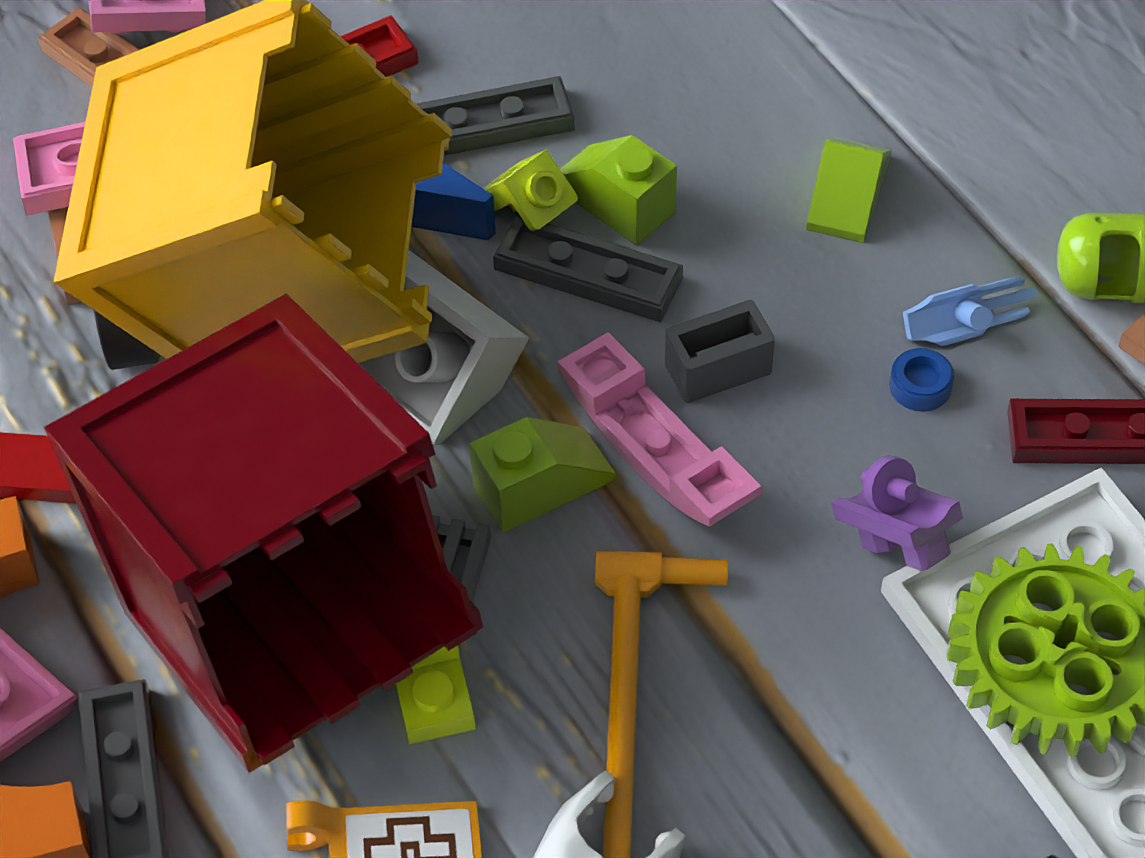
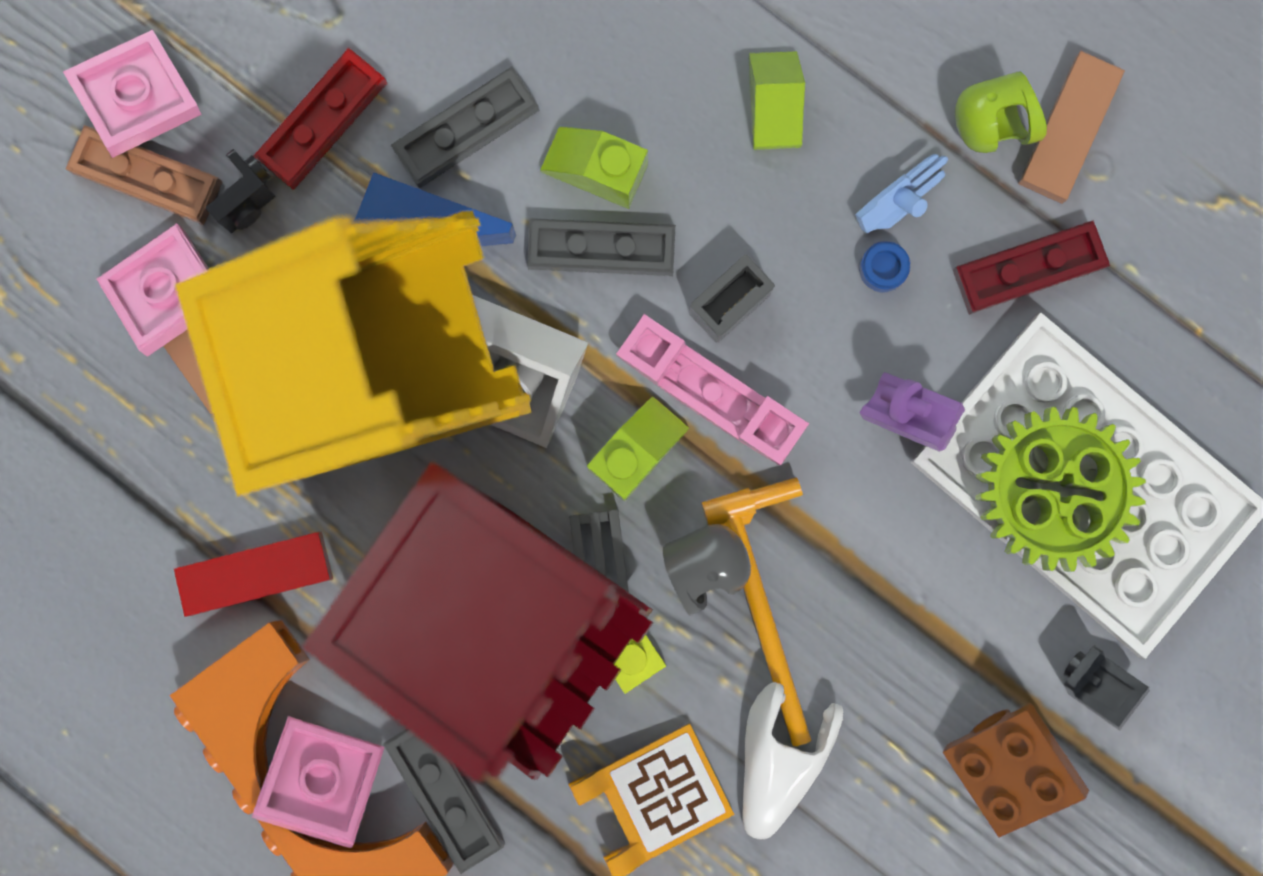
camera: 20 degrees left, 30 degrees up
neon yellow bracket [483,149,578,231] -> none
none -> dark grey helmet [663,524,751,616]

